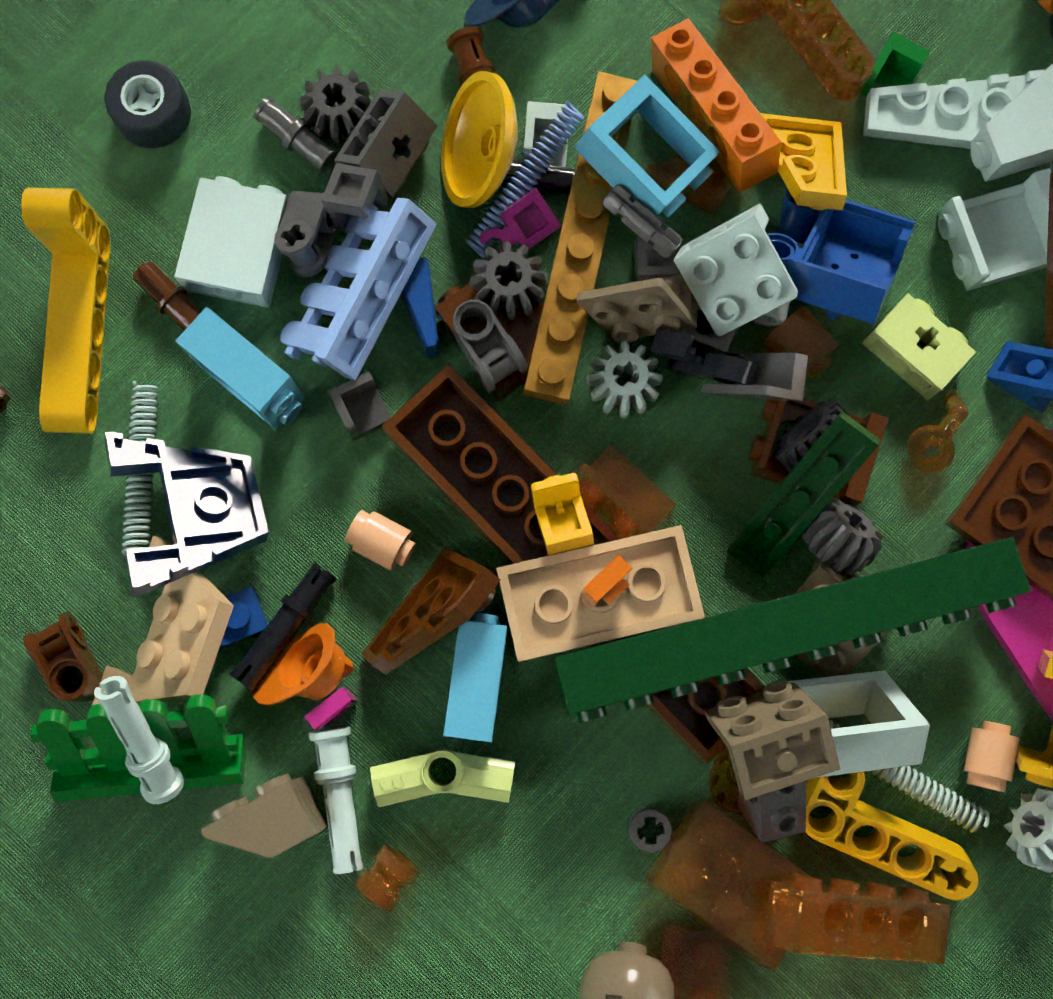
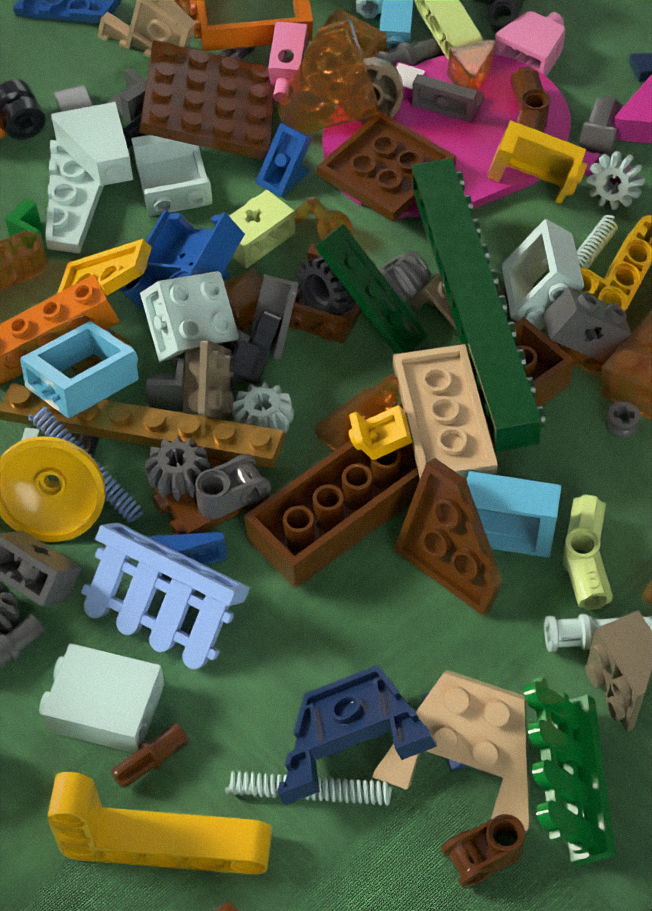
camera: 80 degrees left, 25 degrees down
light aqua pin [94,676,184,804] -> none
medium azure window [176,306,305,431] -> none
black pin [229,563,337,692] -> none
orange piece [251,623,354,706] -> none
dark grey piece [274,191,339,277] -> none
dark pink tile [305,687,357,730] -> none
dark grey panel [321,163,389,230] -> none
dark grey panel [328,372,391,441] -> none
light nougat brick [345,510,416,571] -> none
magenta plate [479,187,562,254] -> none
orange plate [580,555,633,606] -> none
dark grey axle [603,185,682,258] -> none
dark tan bracket [705,681,841,801] -> none
light nougat brick [964,721,1020,792] -> none

